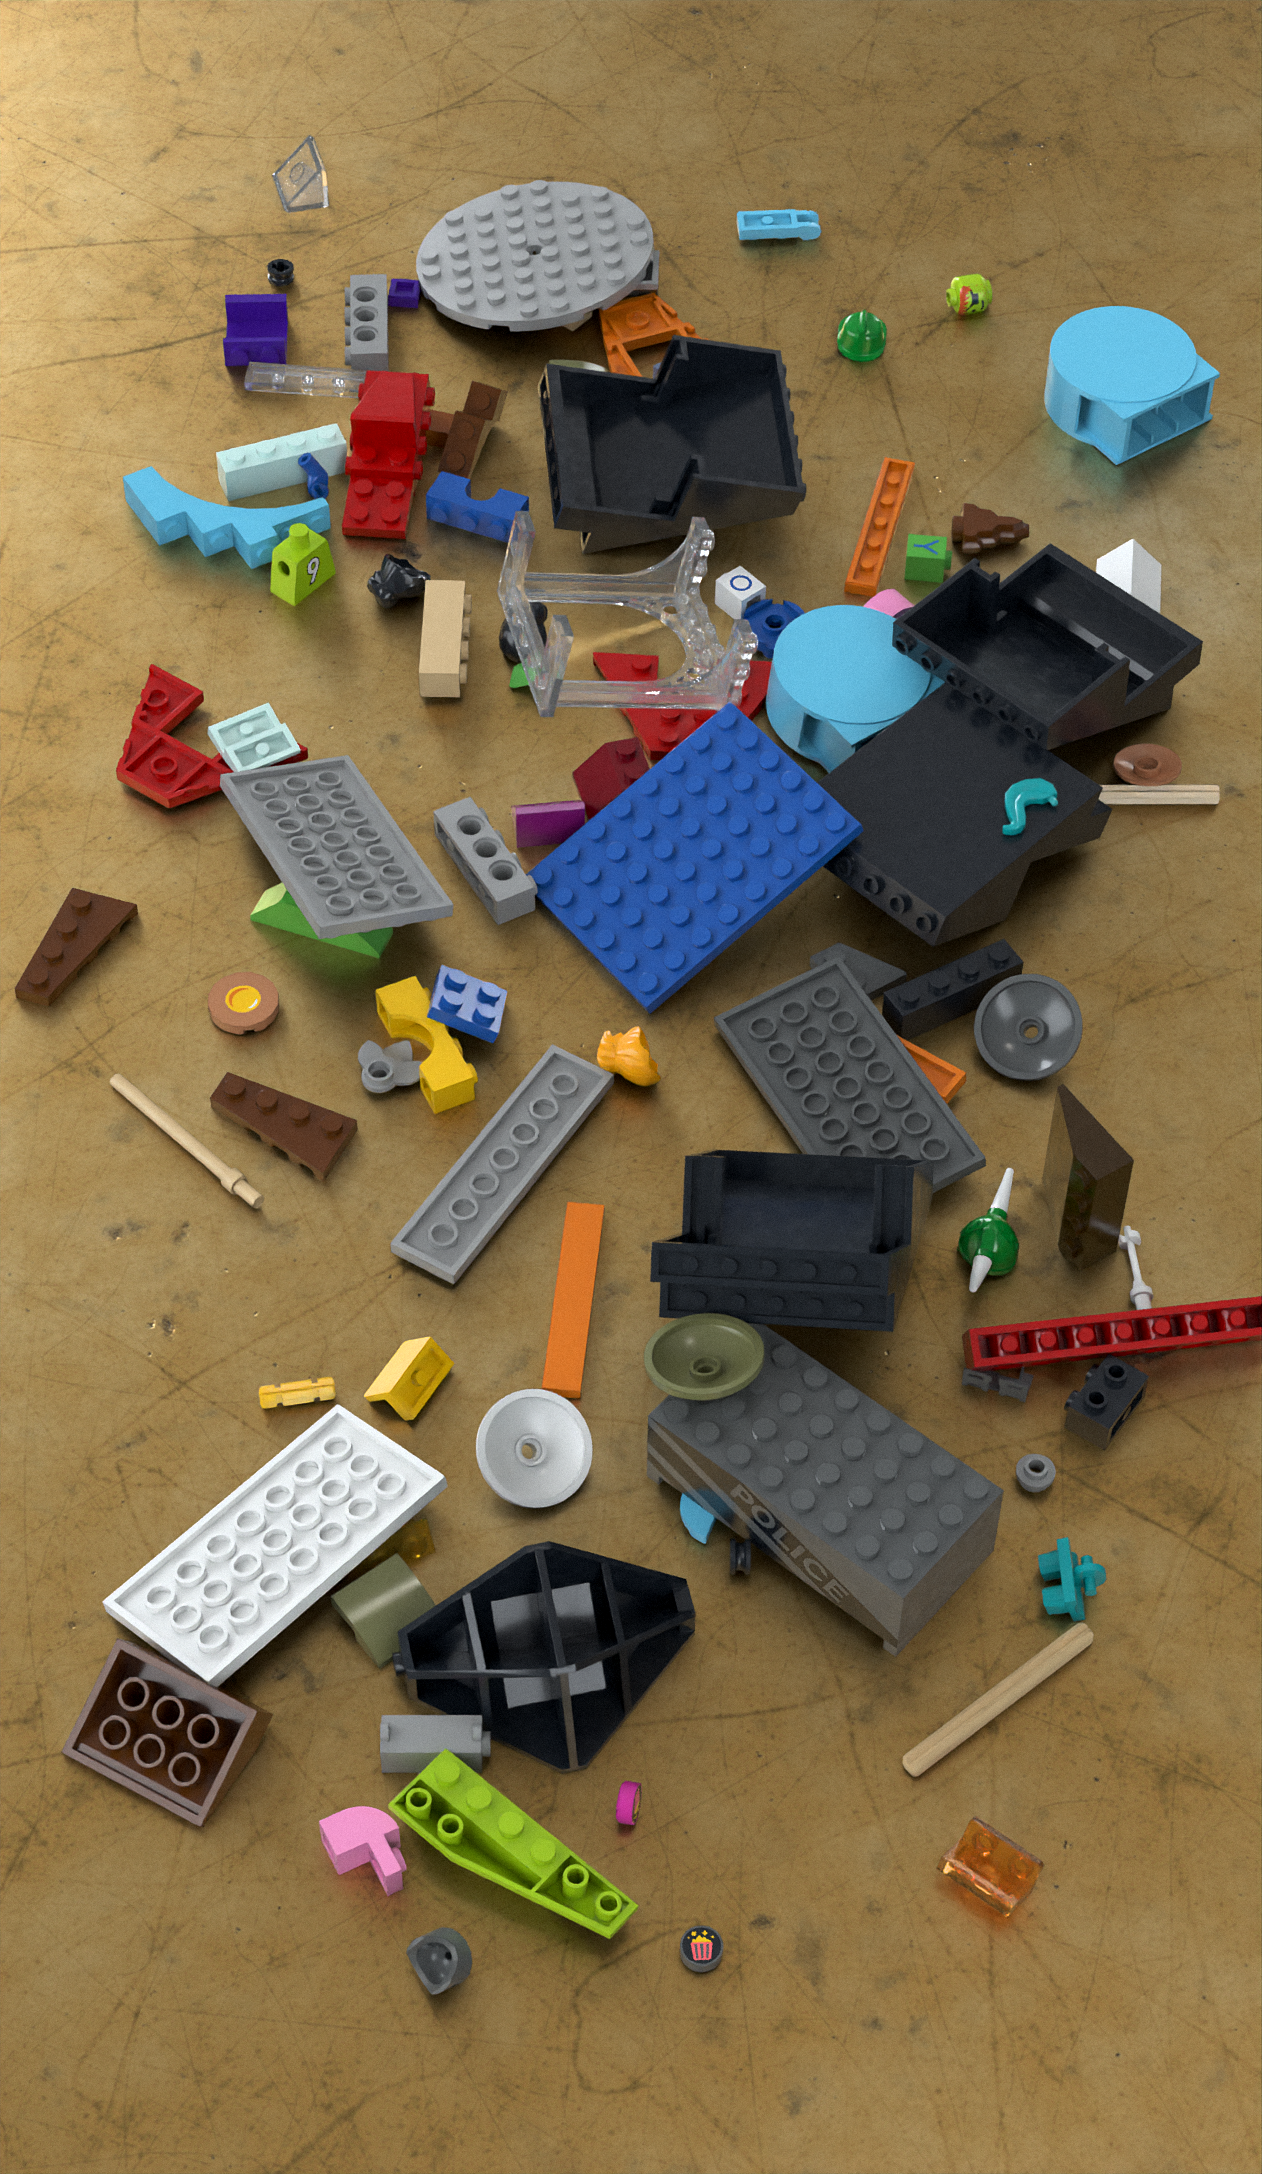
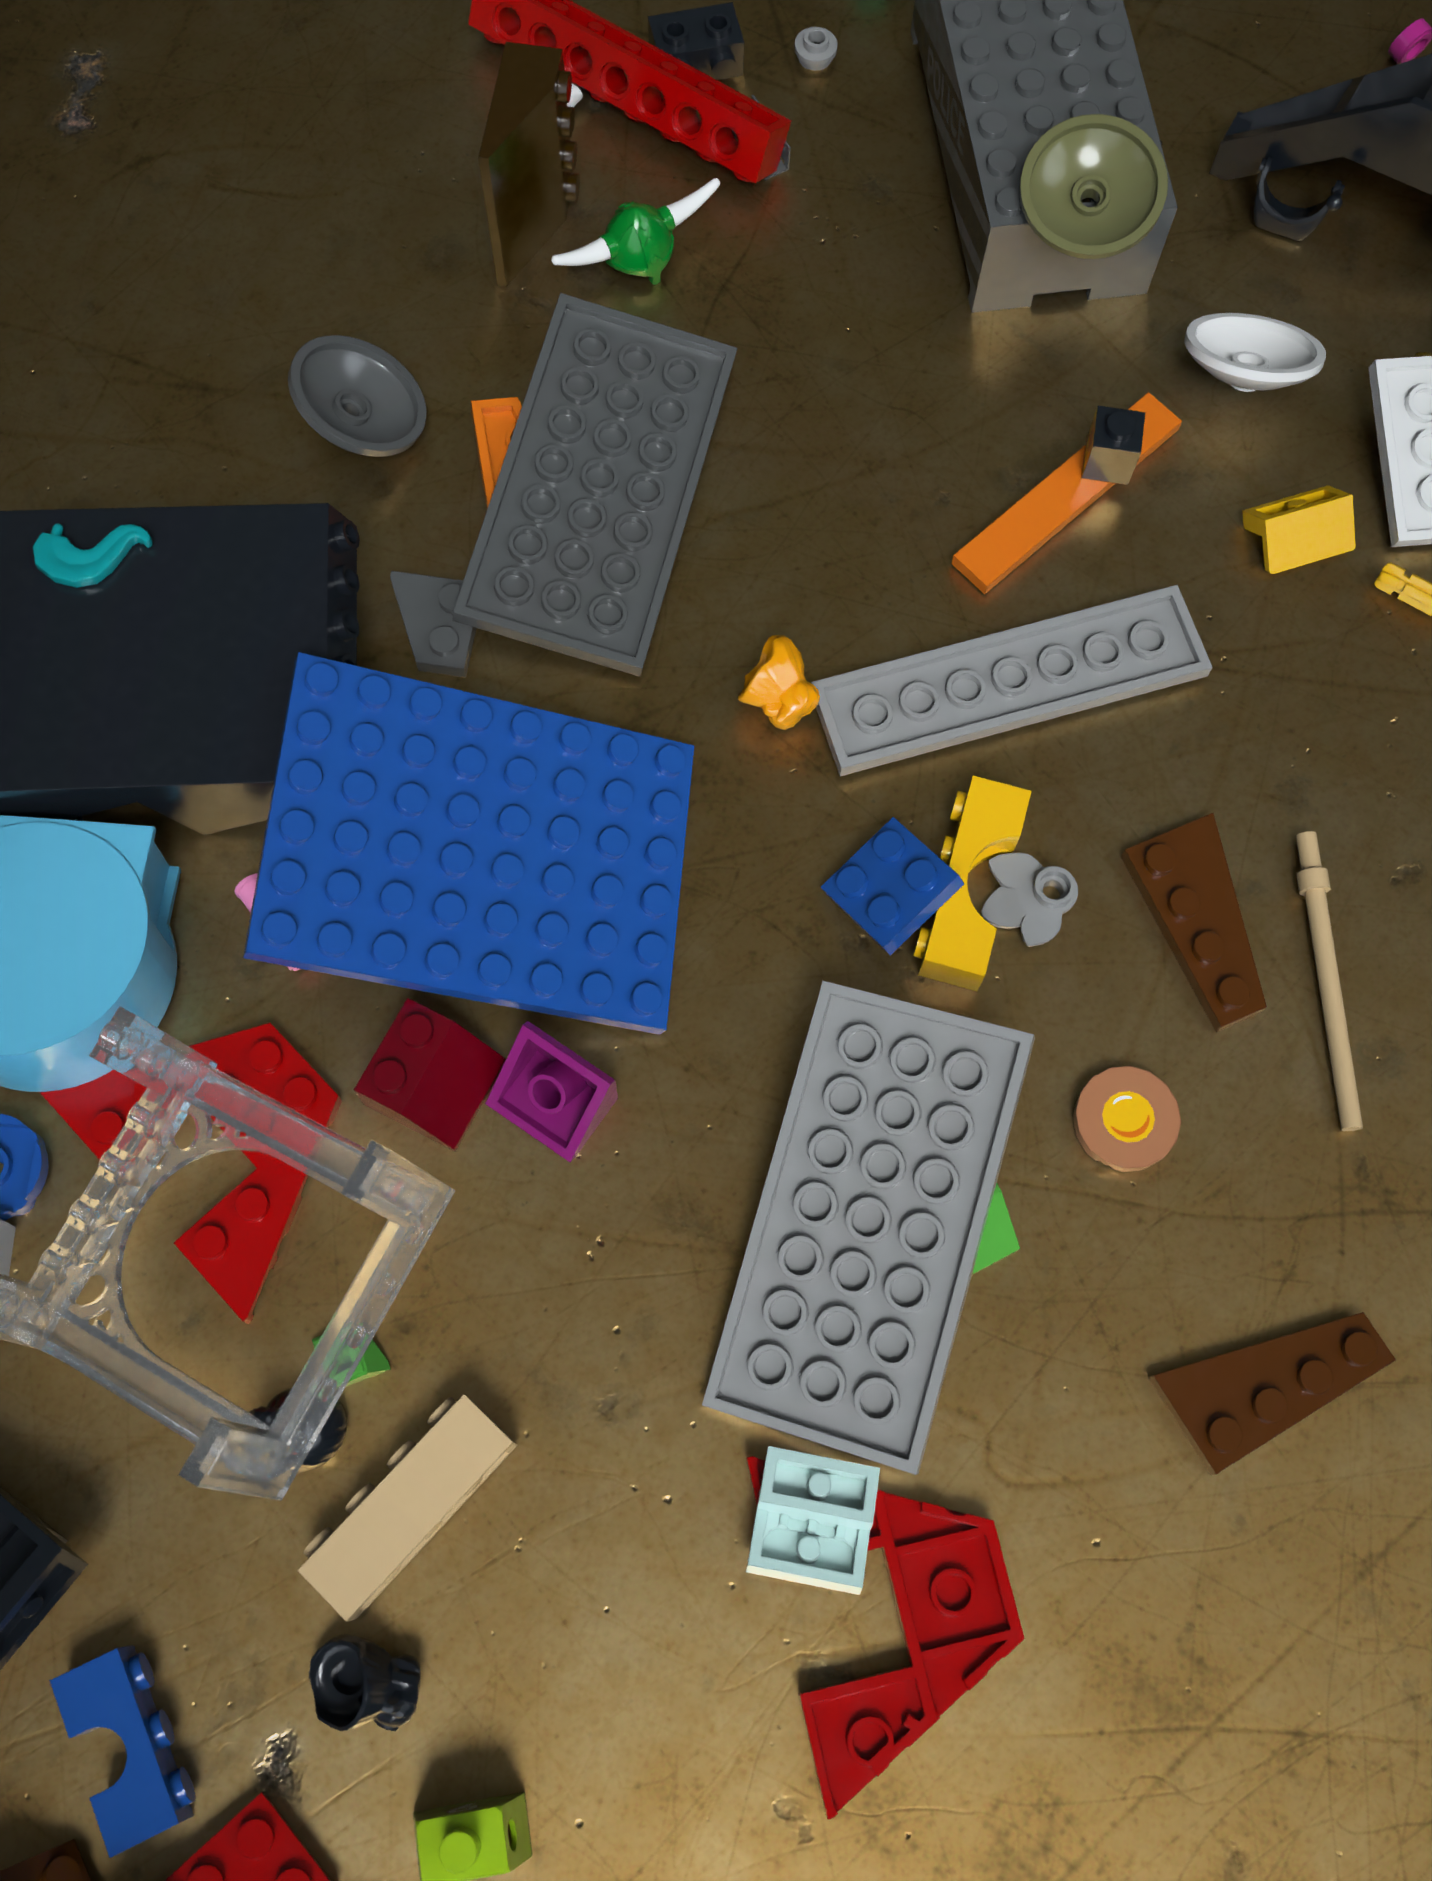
camera: 140 degrees left, 20 degrees up
light grey brick [433,797,538,925] -> none
black panel [650,1149,934,1332] -> none
black brick [882,939,1024,1041] -> none
none -> black brick [1082,405,1145,485]

